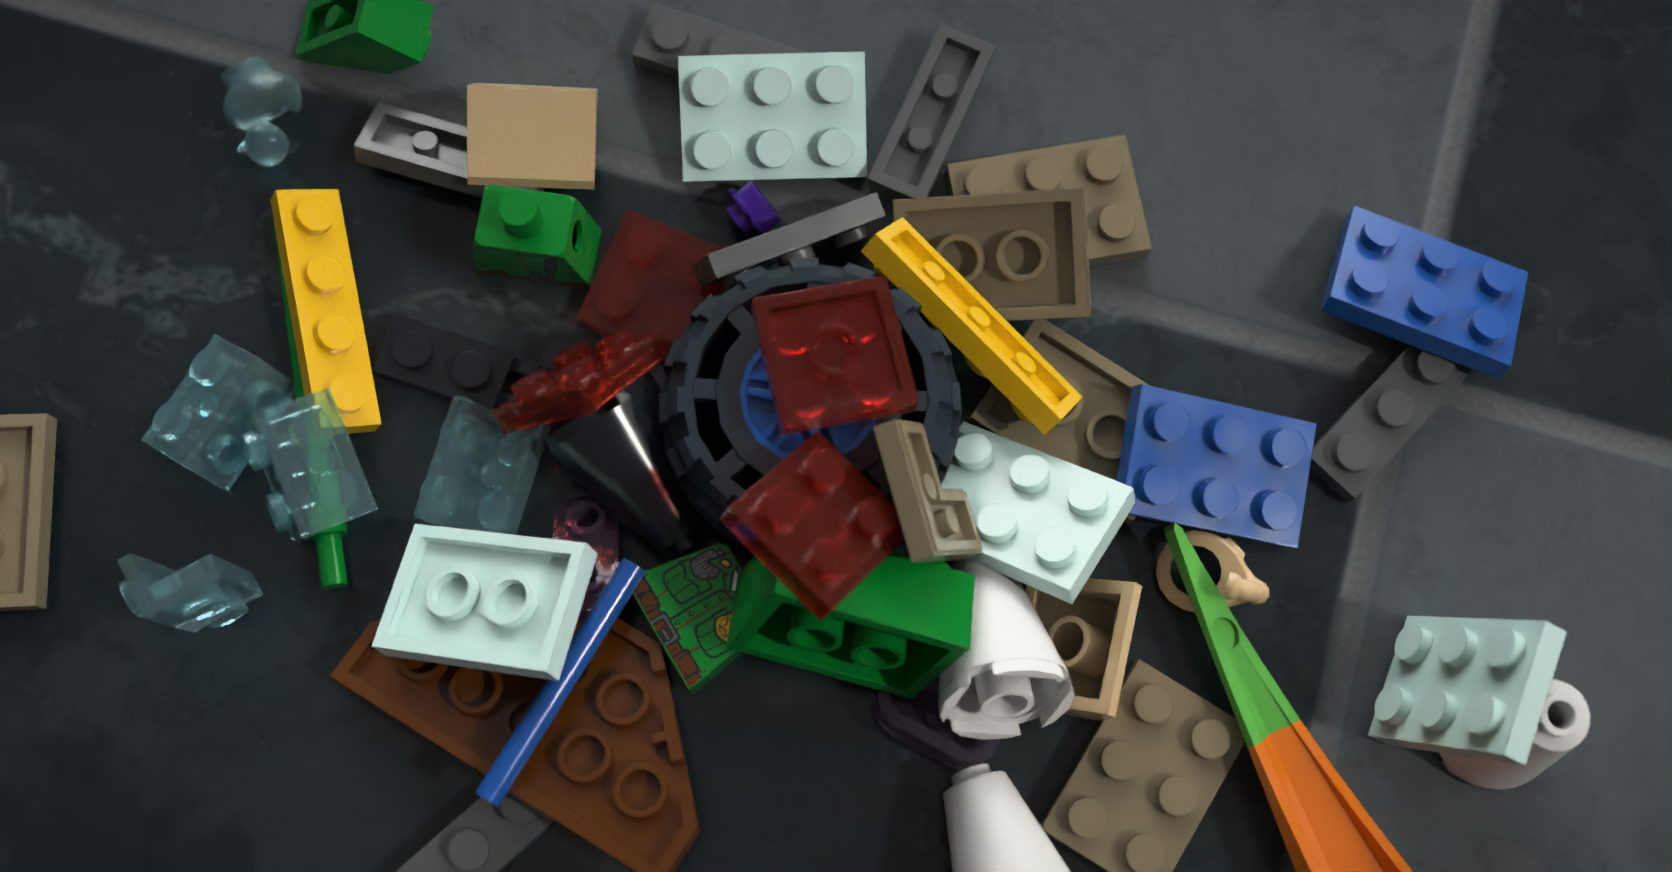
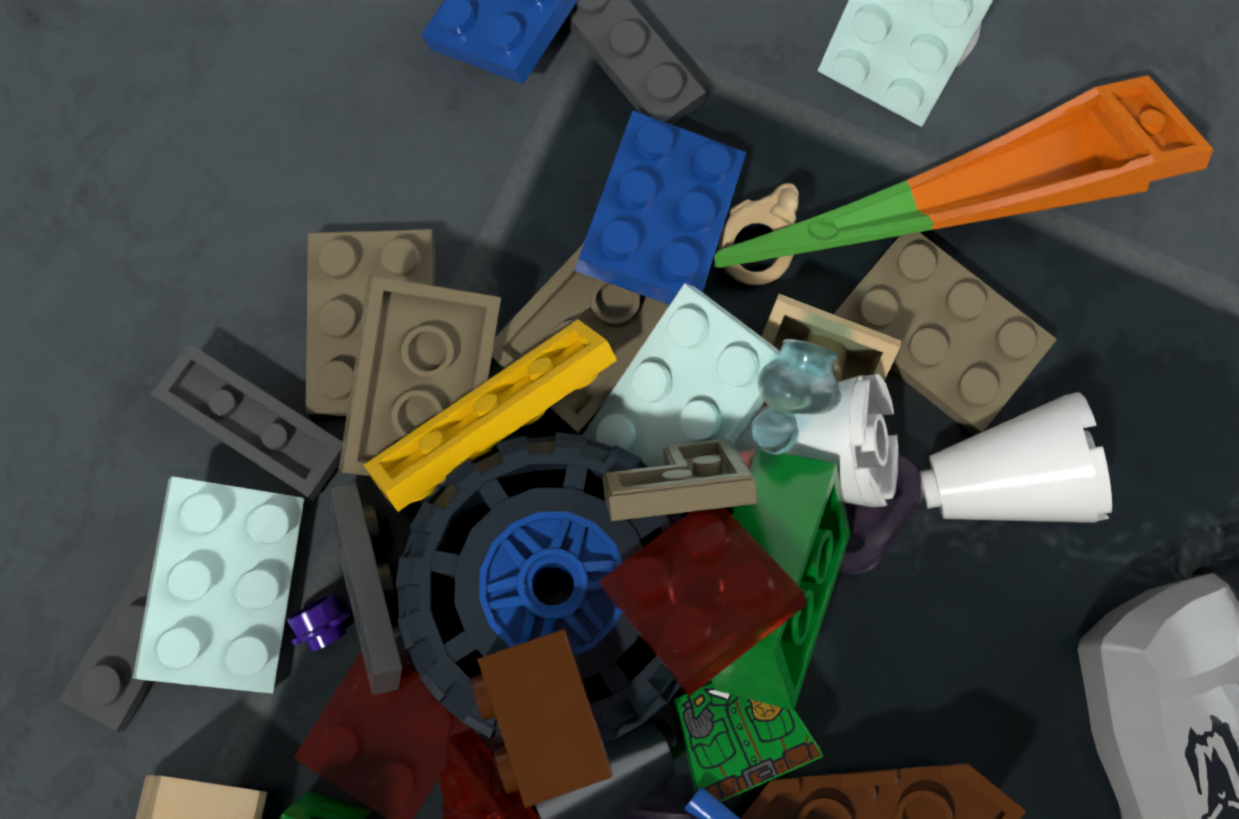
camera: 80 degrees left, 0 degrees up
clear red plate [751,275,919,436] -> none
none -> reddish brown brick [470,629,613,808]
none -> clear light blue animal [752,339,842,455]

